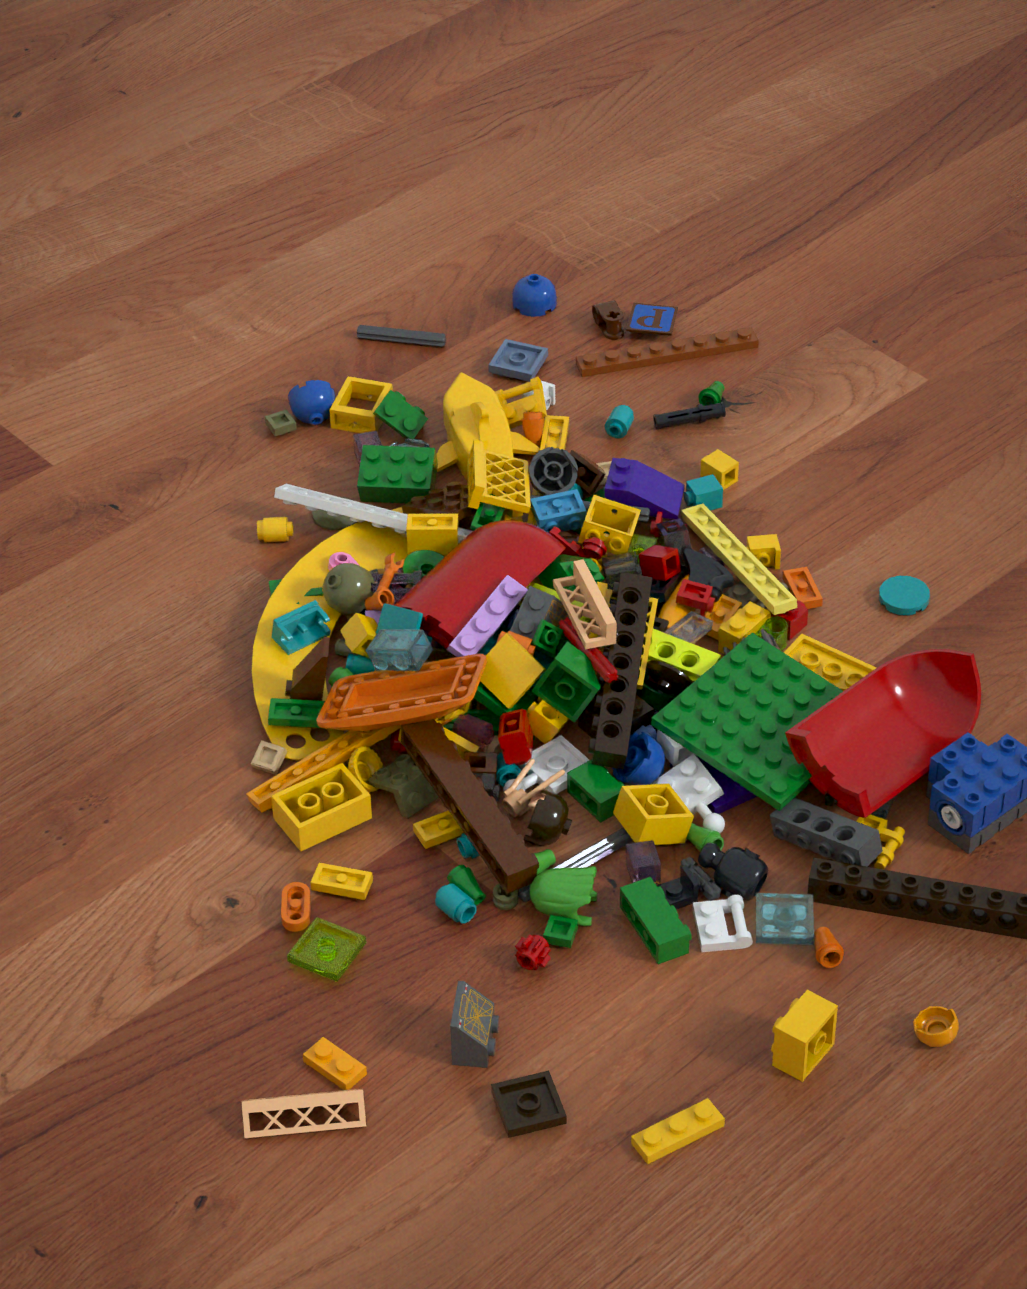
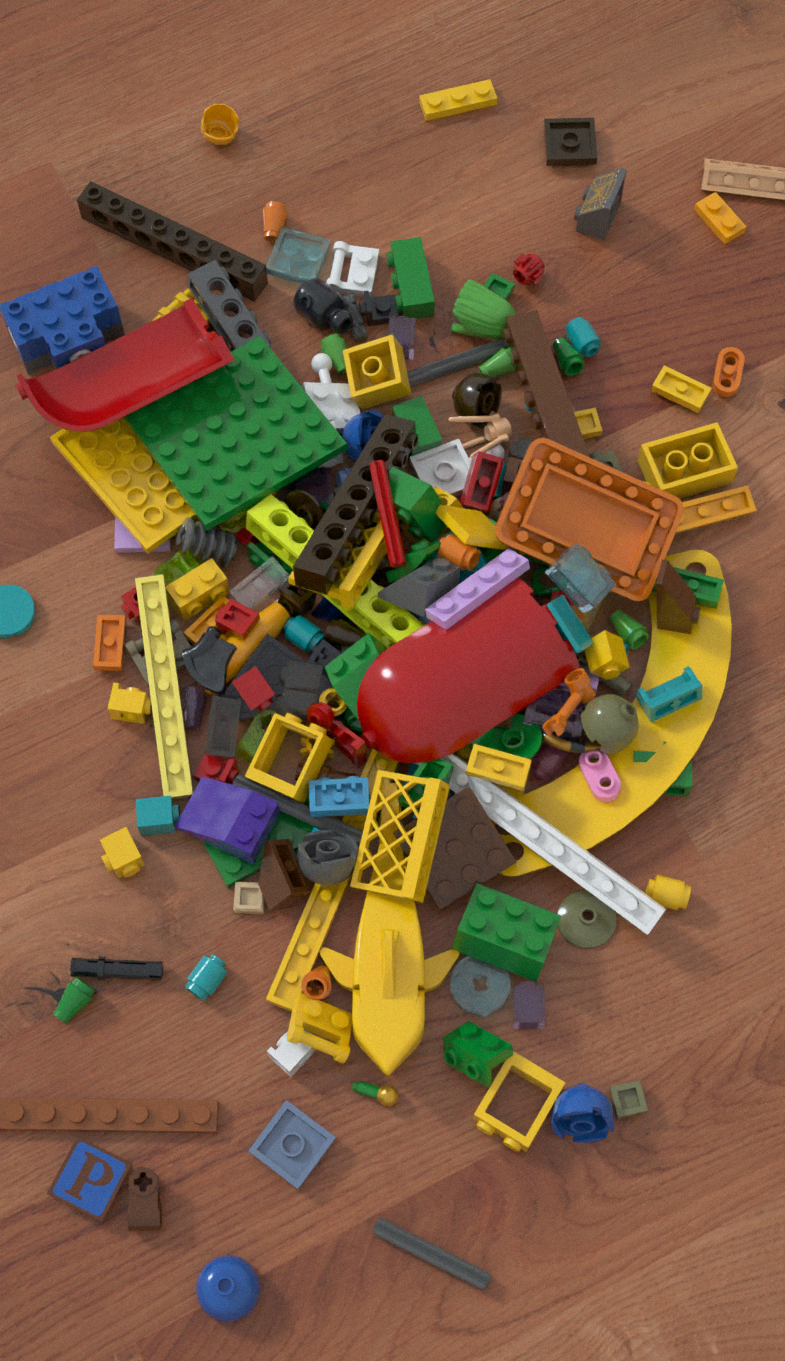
camera: 165 degrees left, 25 degrees up
tan tile [251,740,287,775] -> none
clear neon green plate [287,917,366,982] -> none
light nougat fence [553,559,617,649] -> none
yellow brick [771,990,838,1082] -> none

